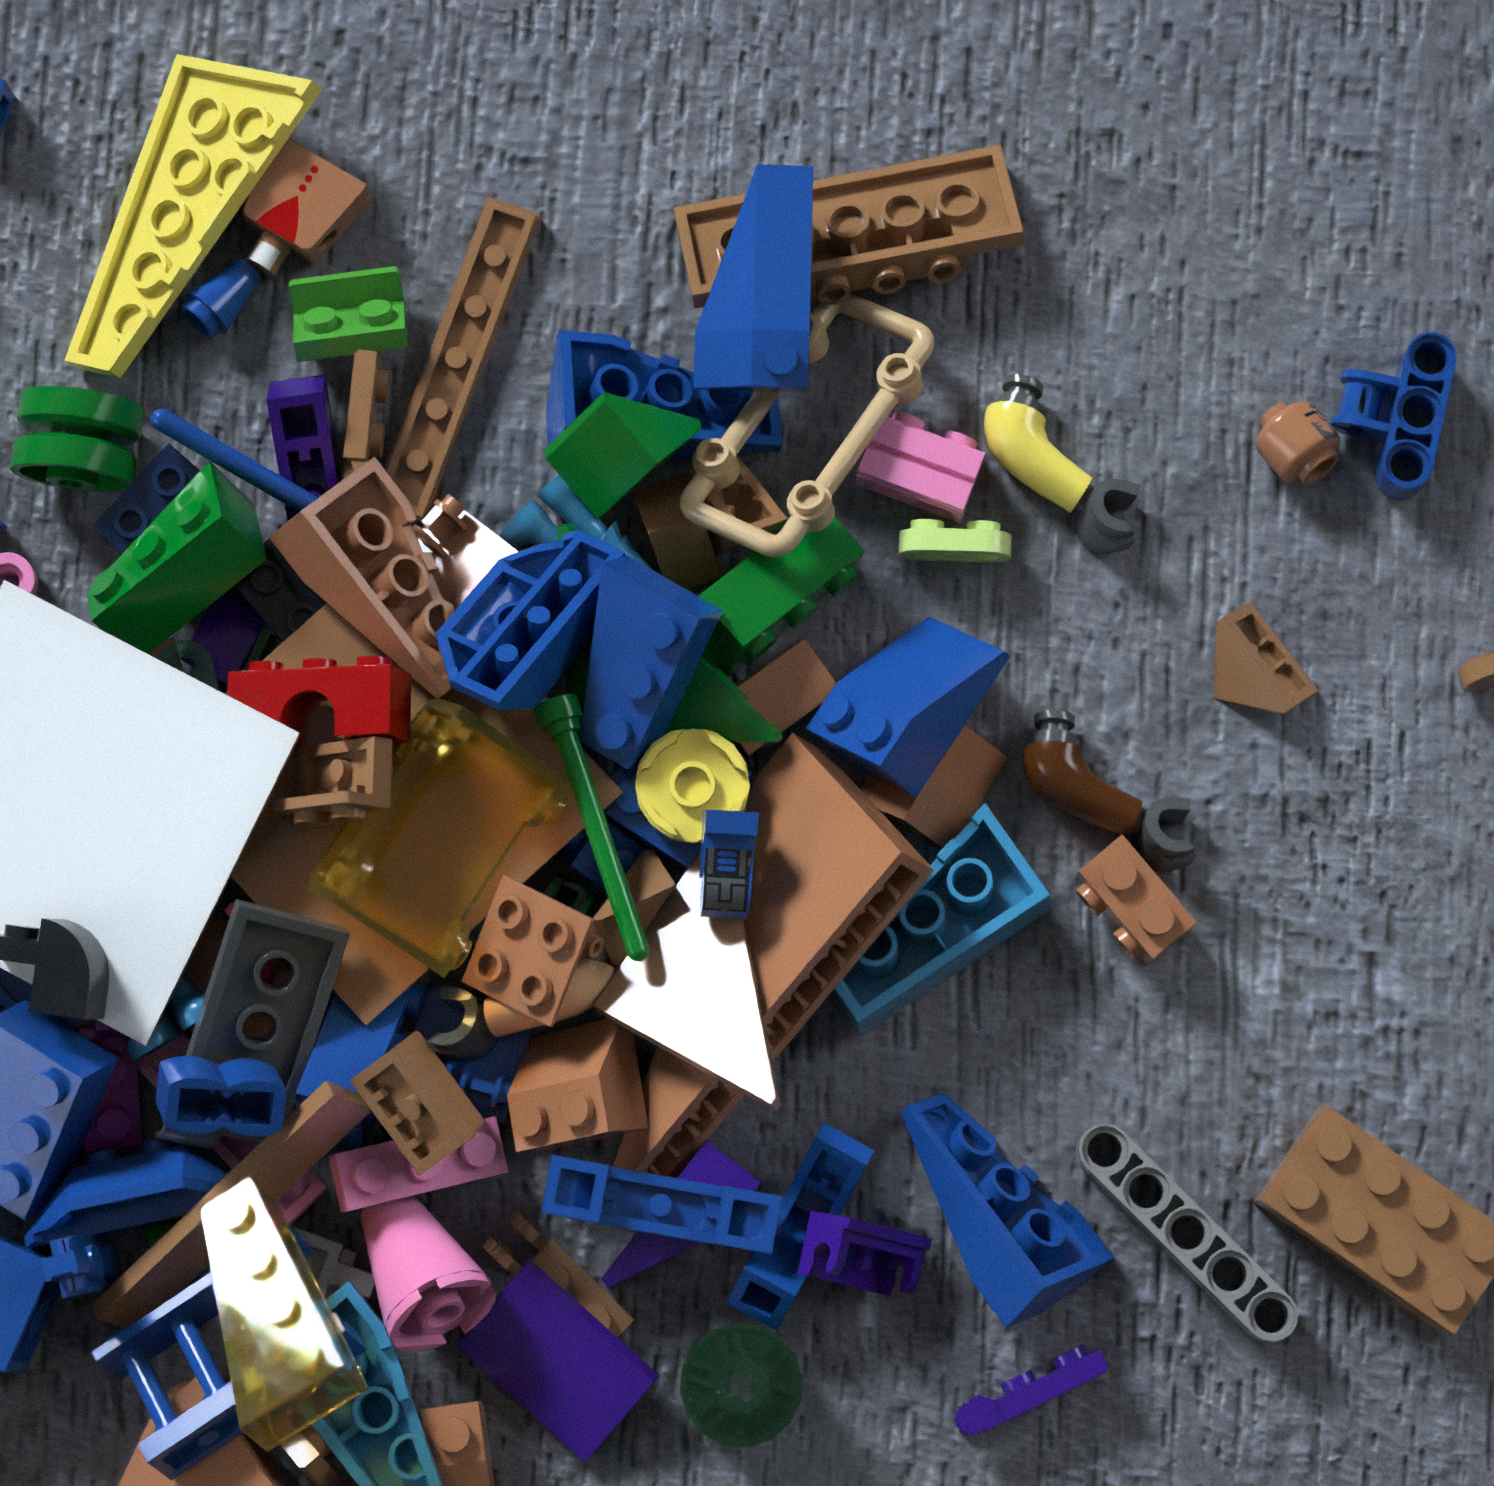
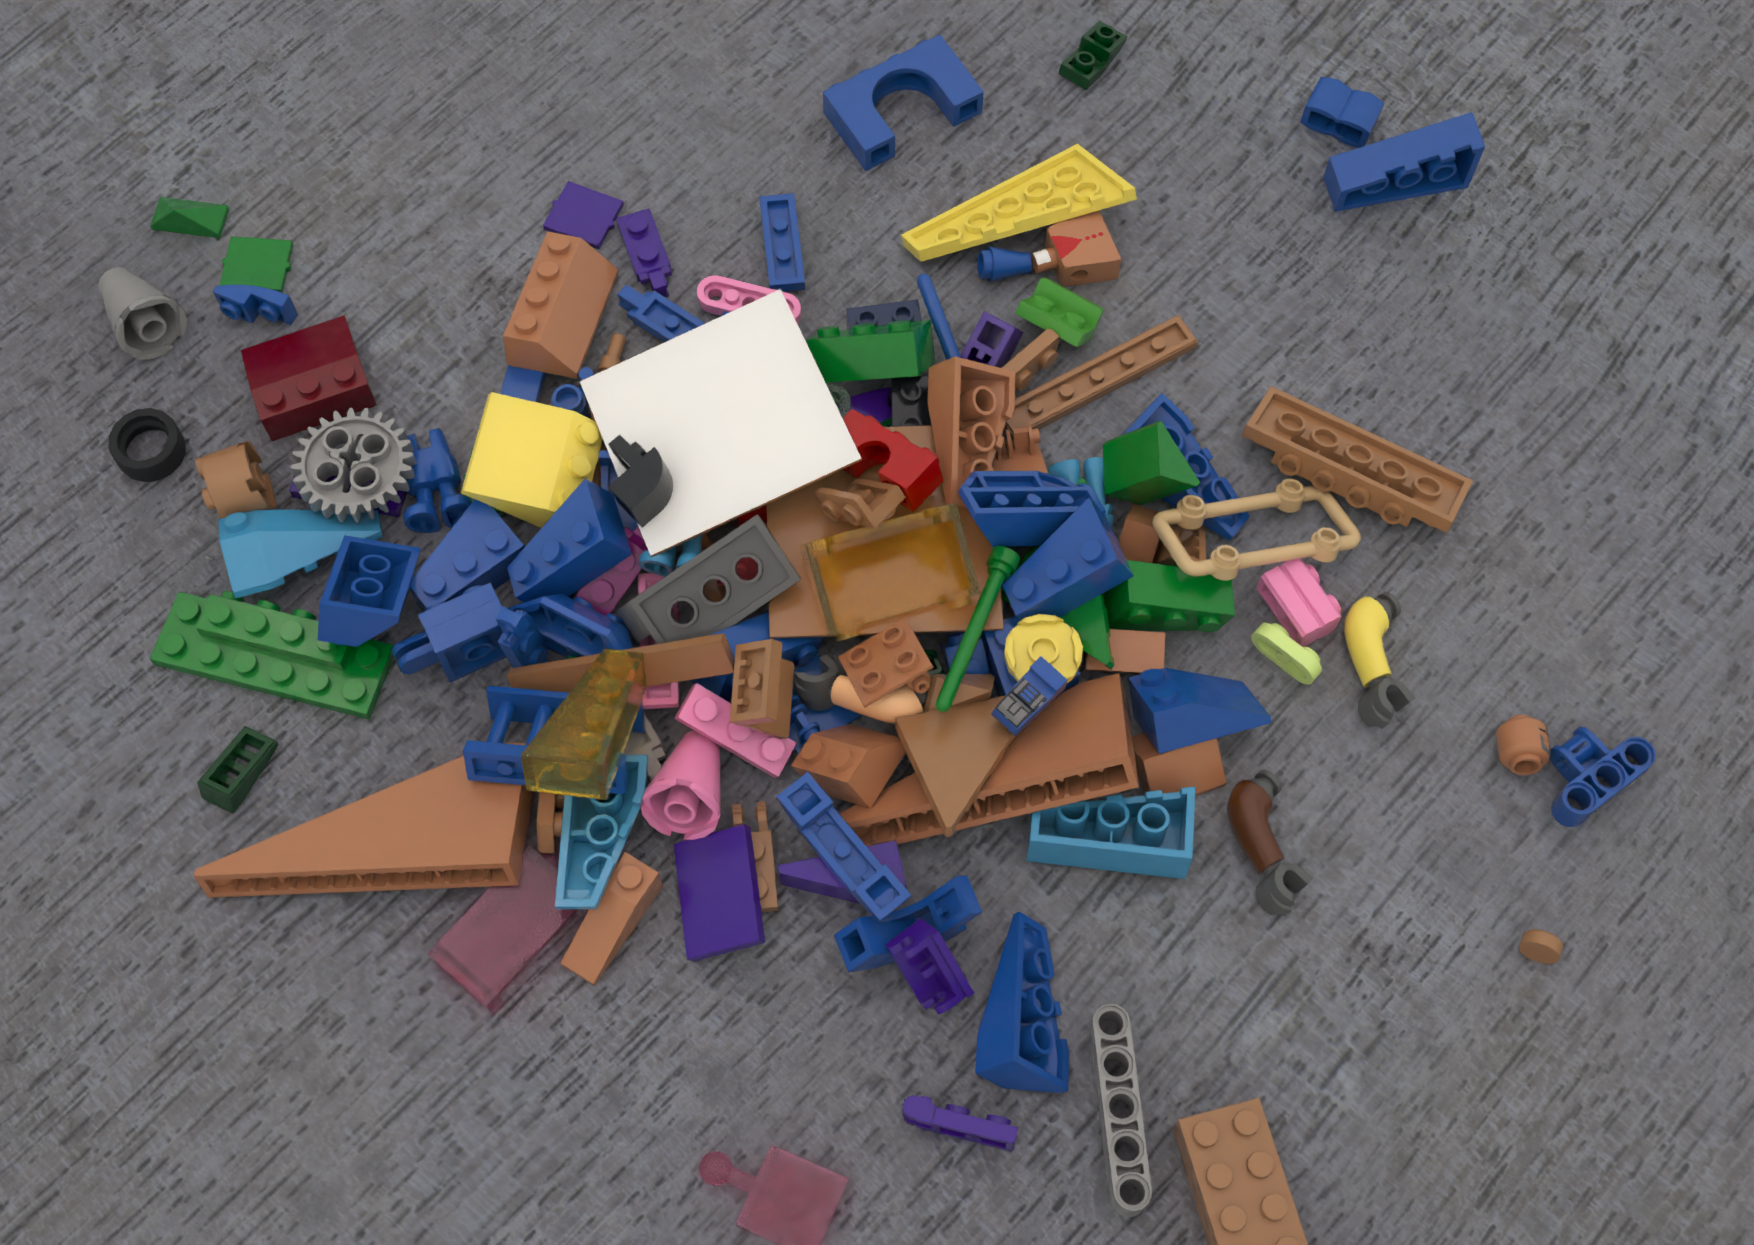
camera: 35 degrees right, 15 degrees down
green wheel [10,386,145,493] -> none
blue brick [155,1056,287,1137] -> none
clear green wheel [680,1323,803,1447] -> none
blue wedge [693,164,813,393] -> none
nougat brick [1074,835,1197,965] -> none
medium nougat slope [1214,602,1319,714] -> none

